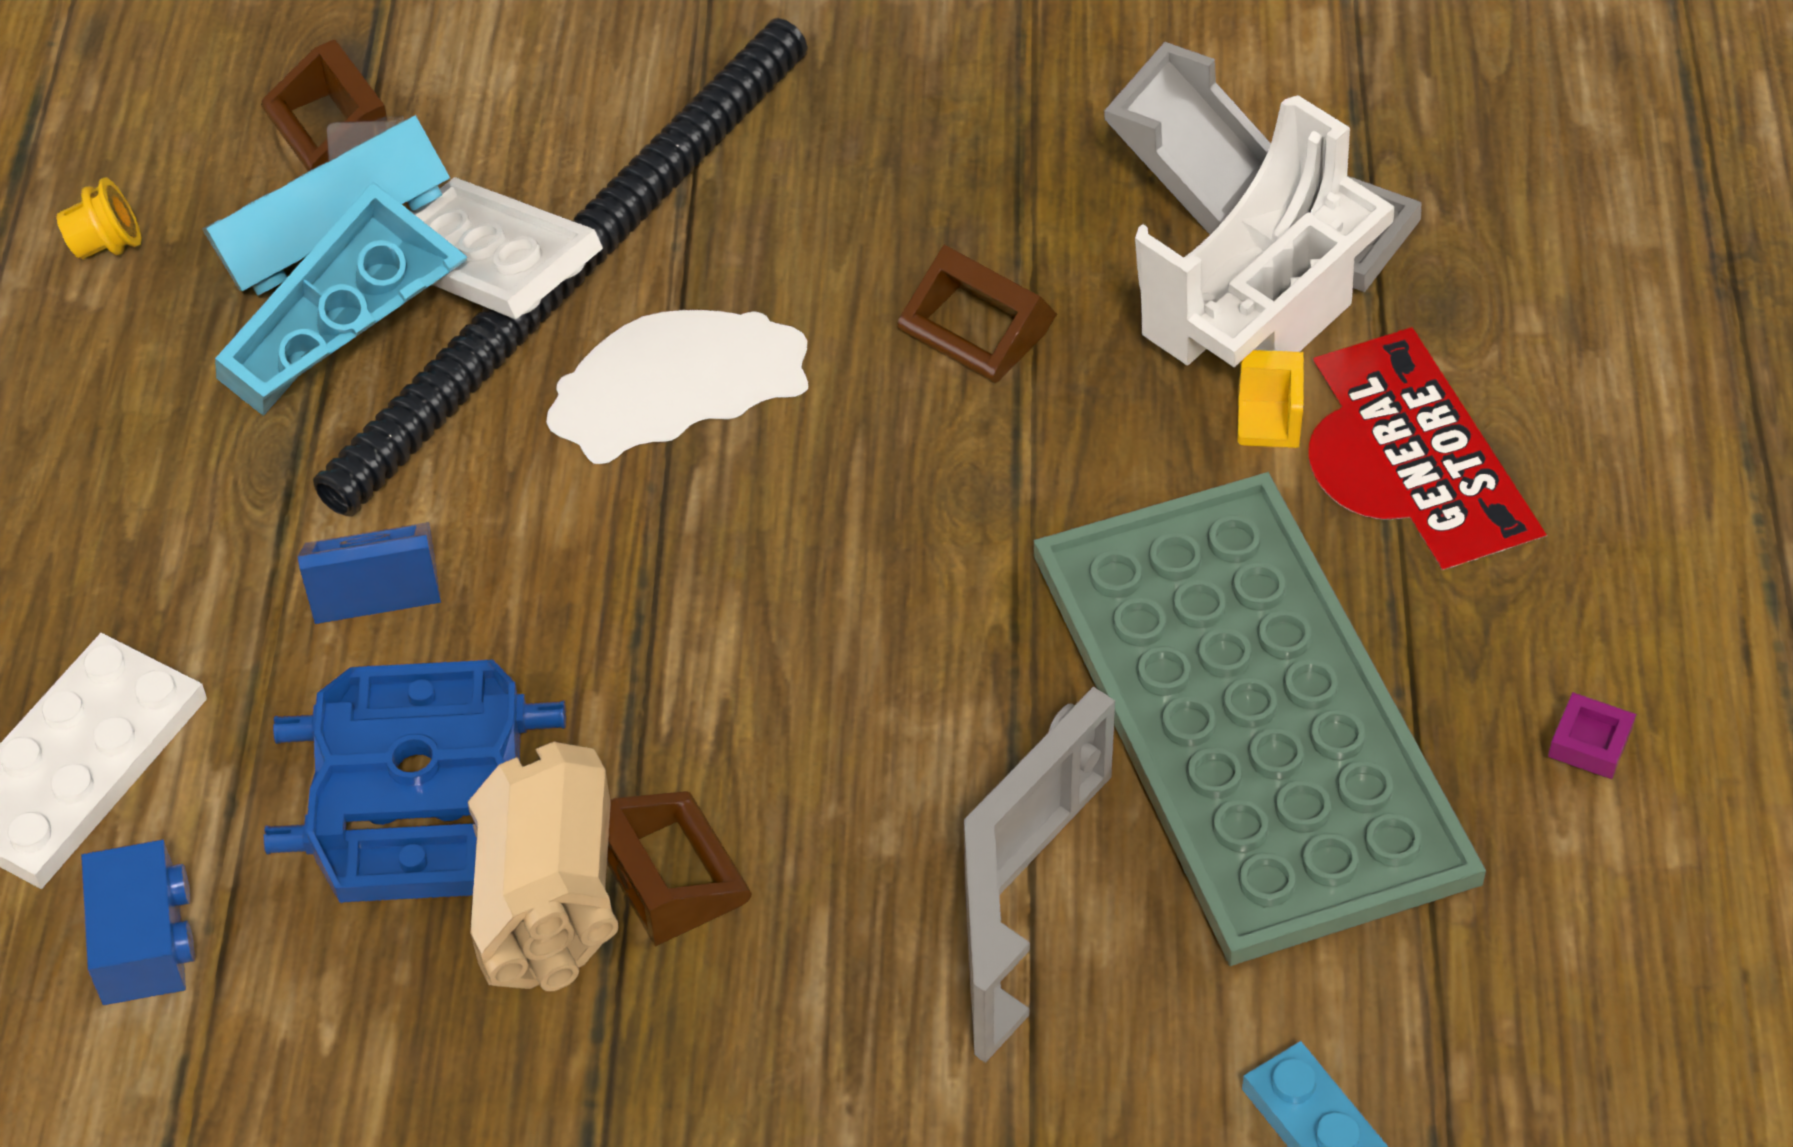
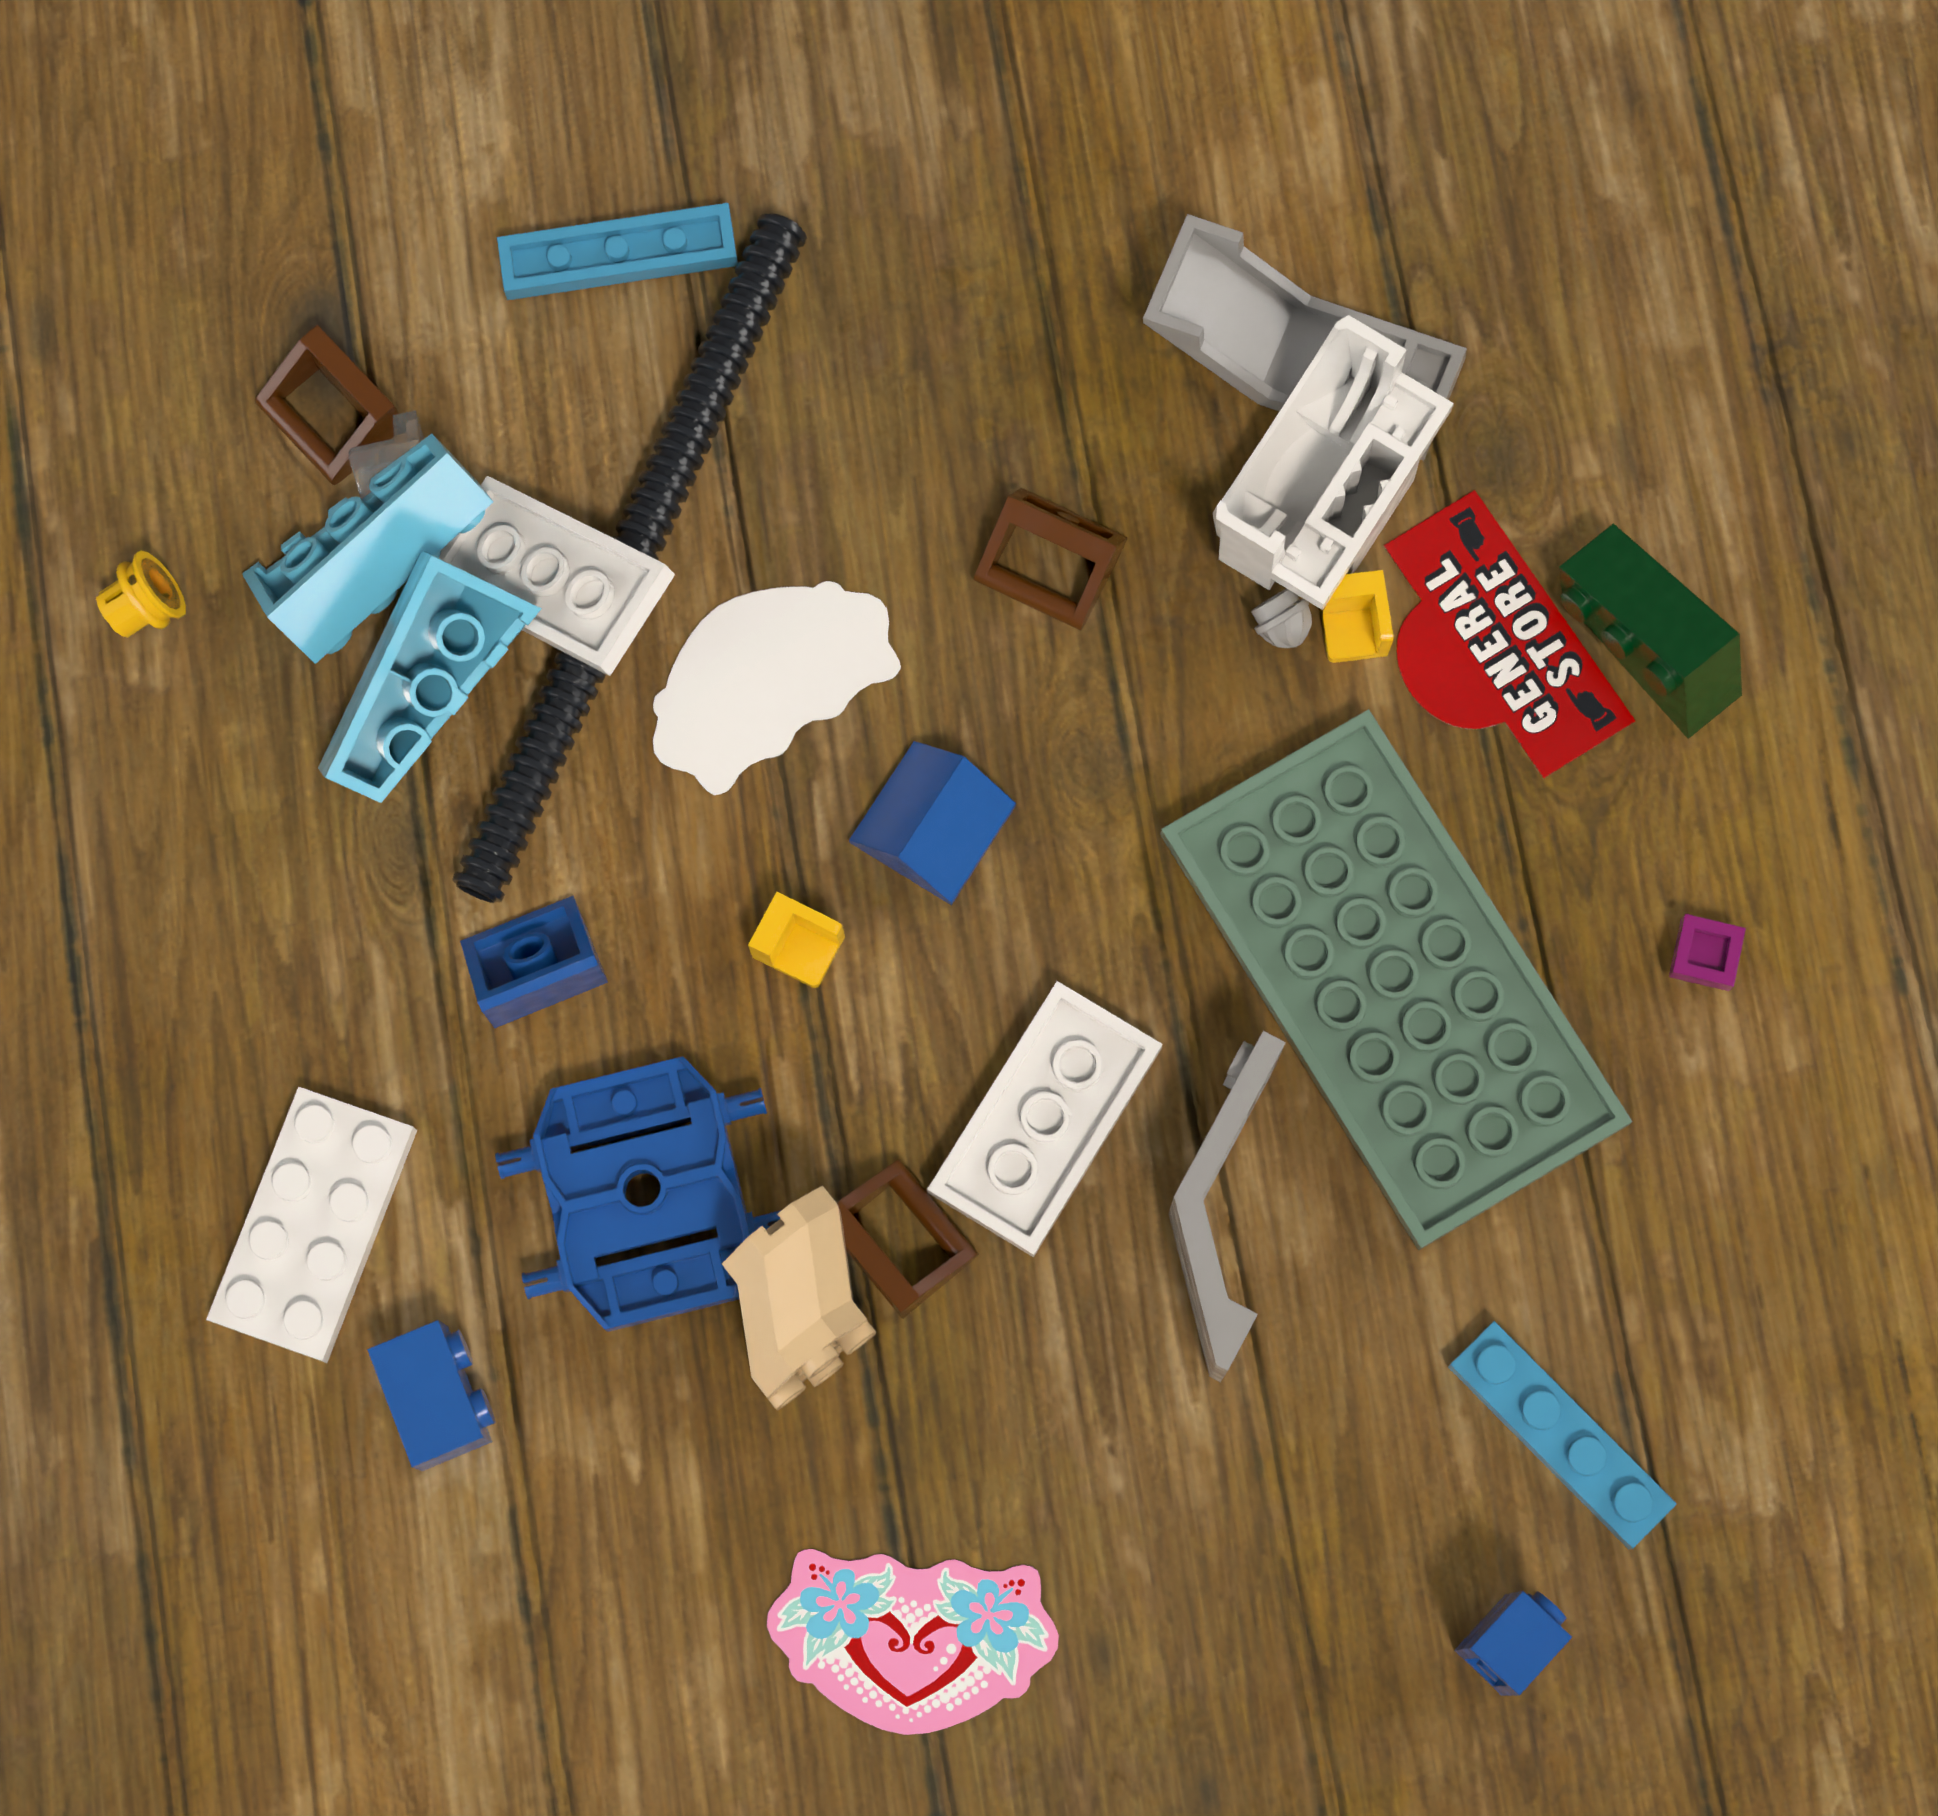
camera: 10 degrees left, 25 degrees up
none -> dark azure plate [497,203,738,300]
none -> yellow panel [748,892,845,988]
none -> blue slope [849,741,1016,905]
none -> white plate [927,981,1163,1258]
none -> light grey plate [1251,589,1312,648]
none -> dark green wedge [1559,523,1742,739]

